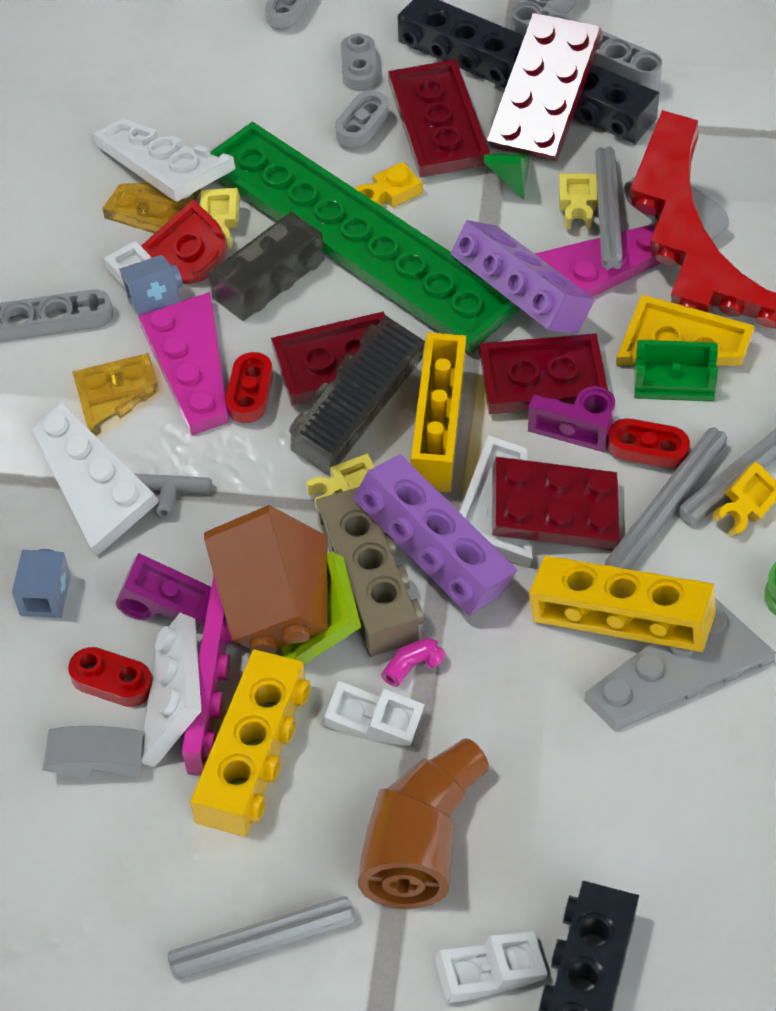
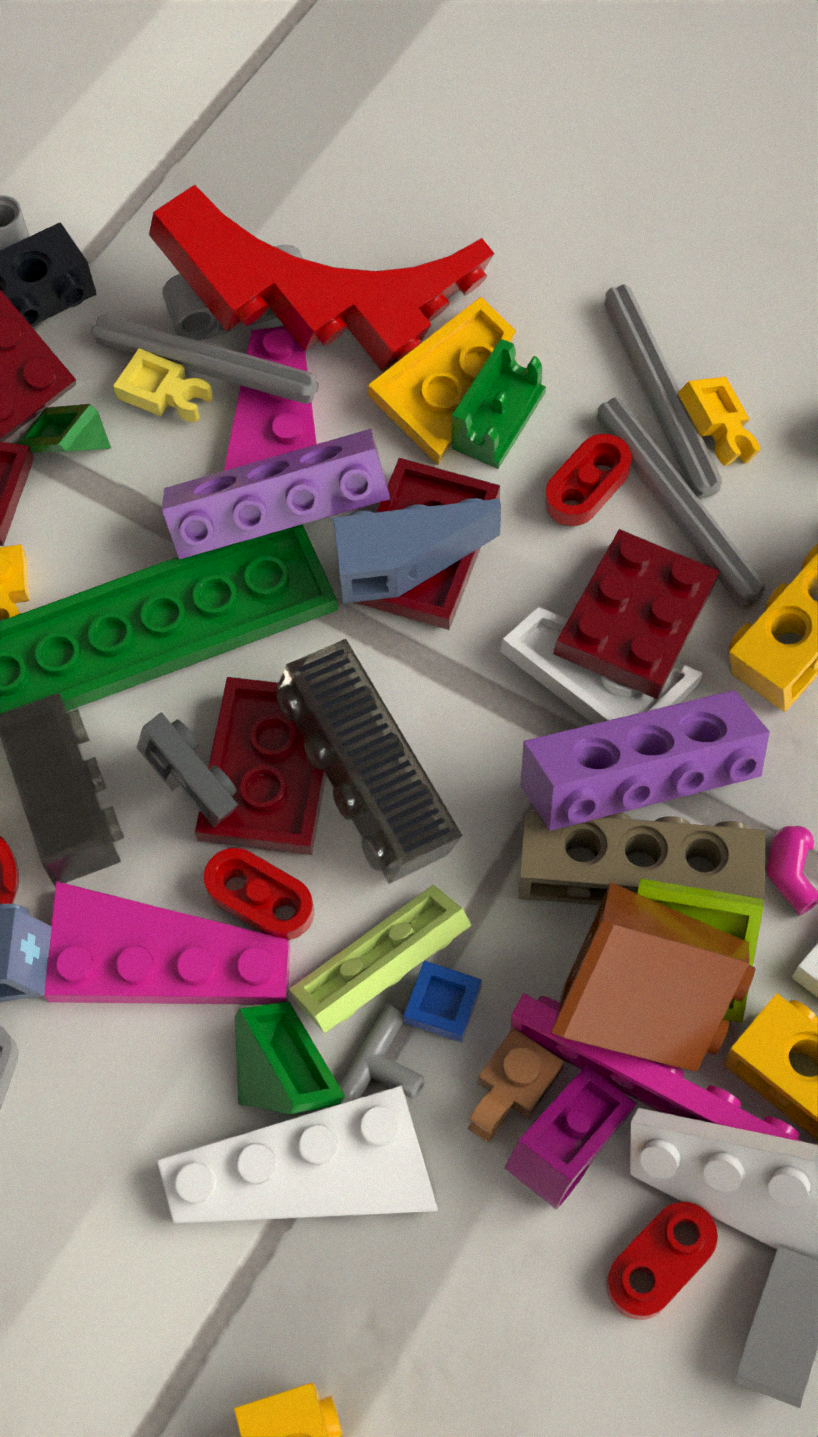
camera: 65 degrees left, 10 degrees up
sand blue brick [12,549,71,618] -> none
clear yellow wing [72,353,159,436] -> none
light yellow plate [306,453,375,510] -> none
yellow brick [411,332,466,492] -> none
magenta plate [528,386,615,453] -> none
none -> dark grey plate [136,712,238,828]
none -> green slope [235,1001,345,1114]
none -> yellowish green plate [289,884,472,1033]
none -> sand blue slope [333,498,501,603]
none -> blue plate [403,960,482,1043]
none -> medium nougat plate [468,1027,565,1143]

